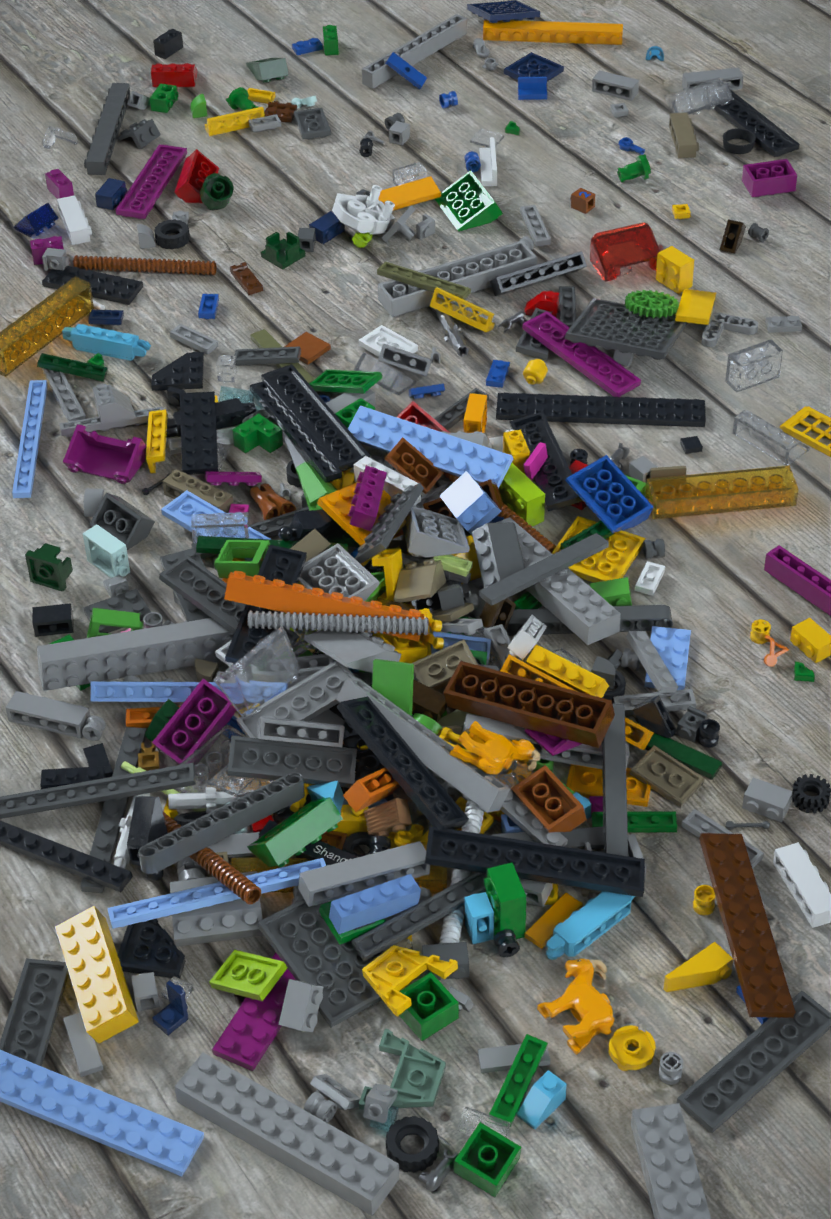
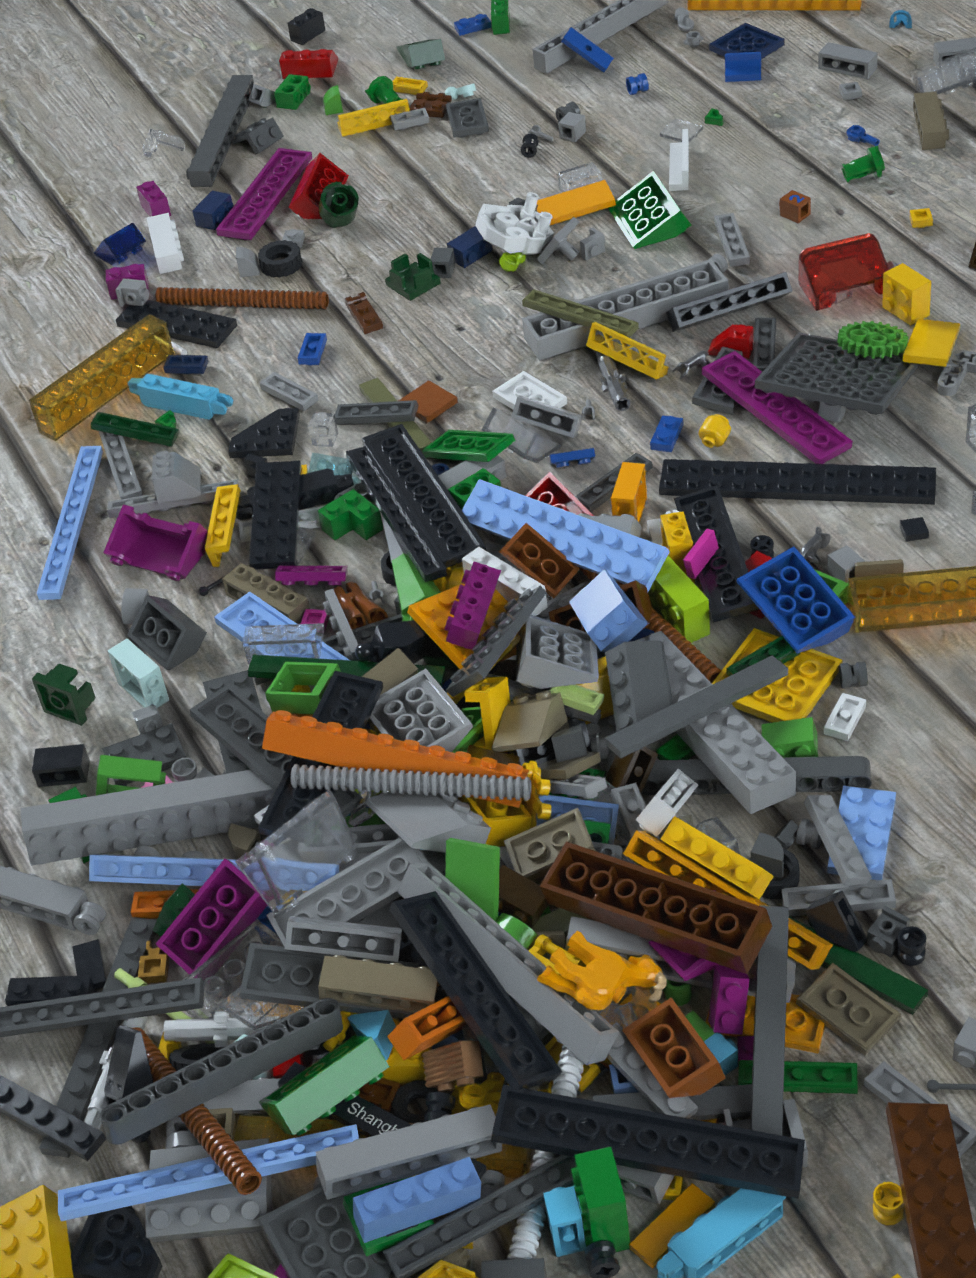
camera: 10 degrees right, 0 degrees up
blue wheel [464,151,481,172] -> none
none -> dark tan brick [318,955,439,1013]
none -> light grey plate [323,589,360,661]
none -> magenta brick [708,965,750,1035]

